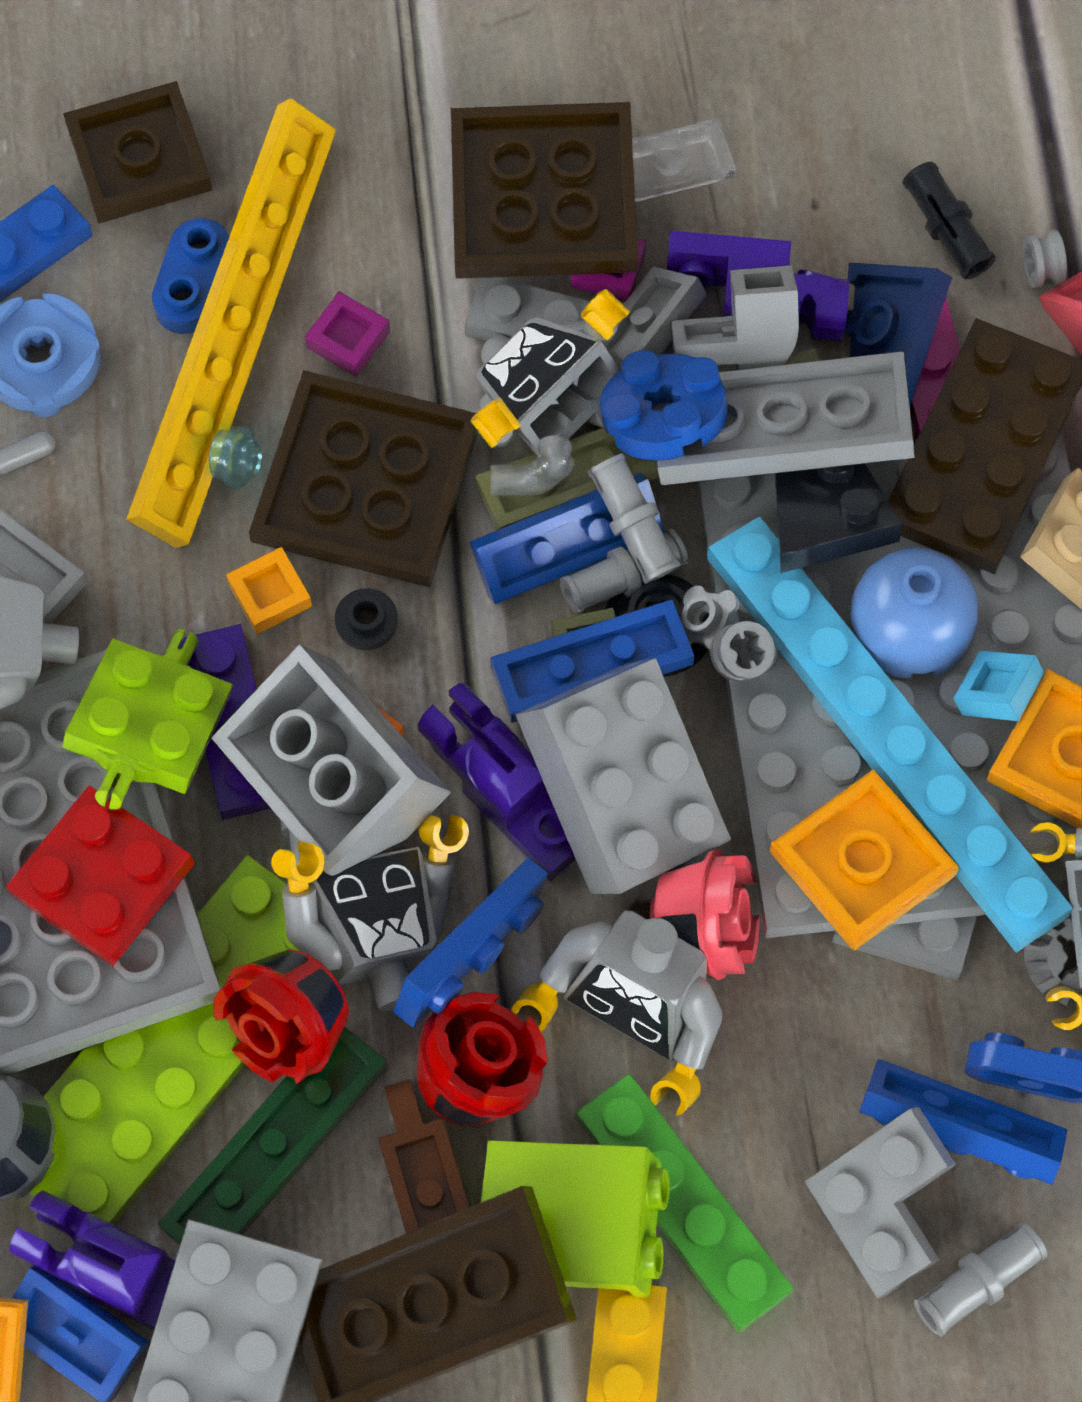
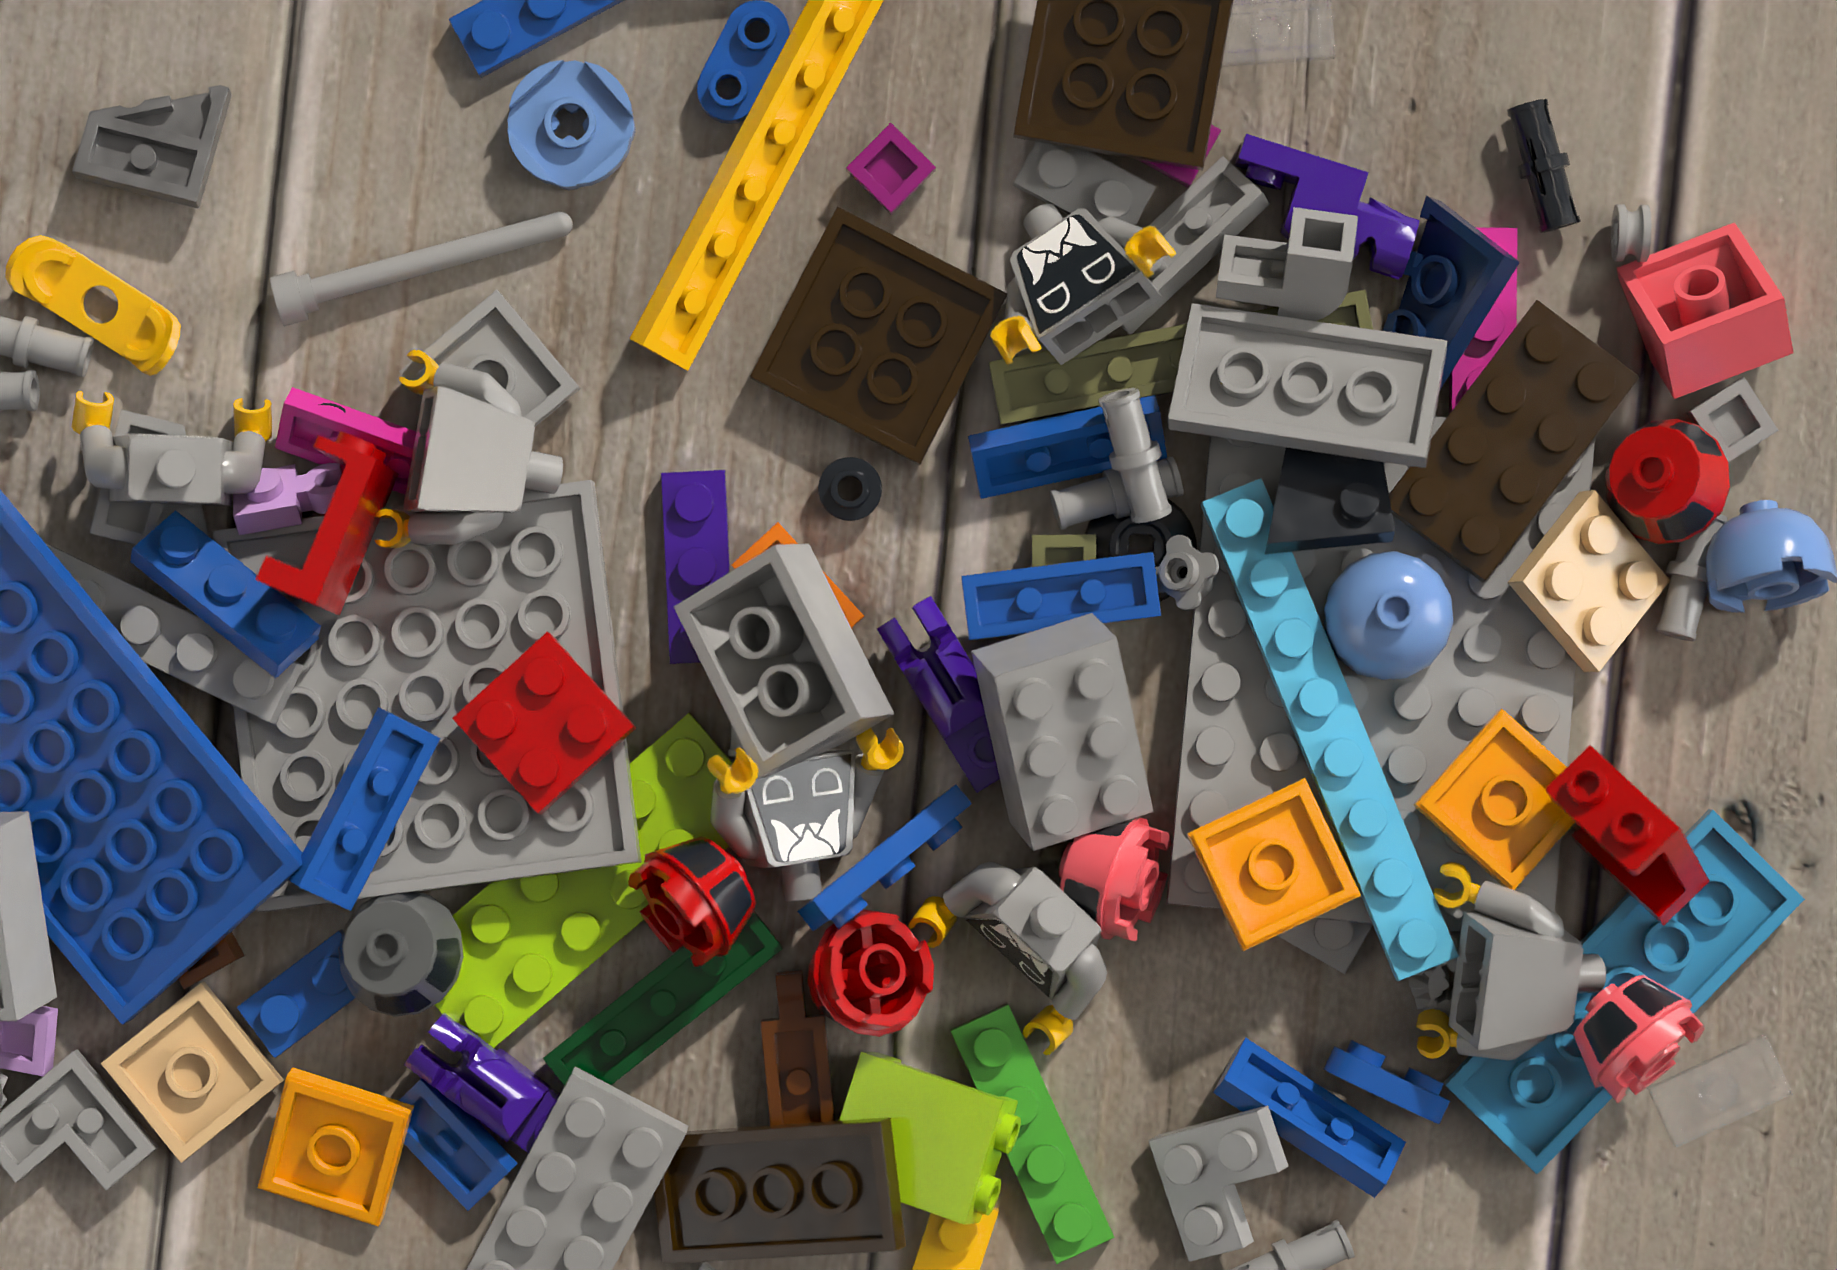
camera: 15 degrees right, 20 degrees up
lime plate [62,629,233,809] -> none
clear light blue plate [209,426,262,488] -> none
light orange plate [226,547,312,635] -> none
clear arm [490,436,575,496] -> none
blue plate [600,350,728,461] -> none
light grey bush [710,621,775,681] -> none
medium azure plate [953,651,1044,721] -> none

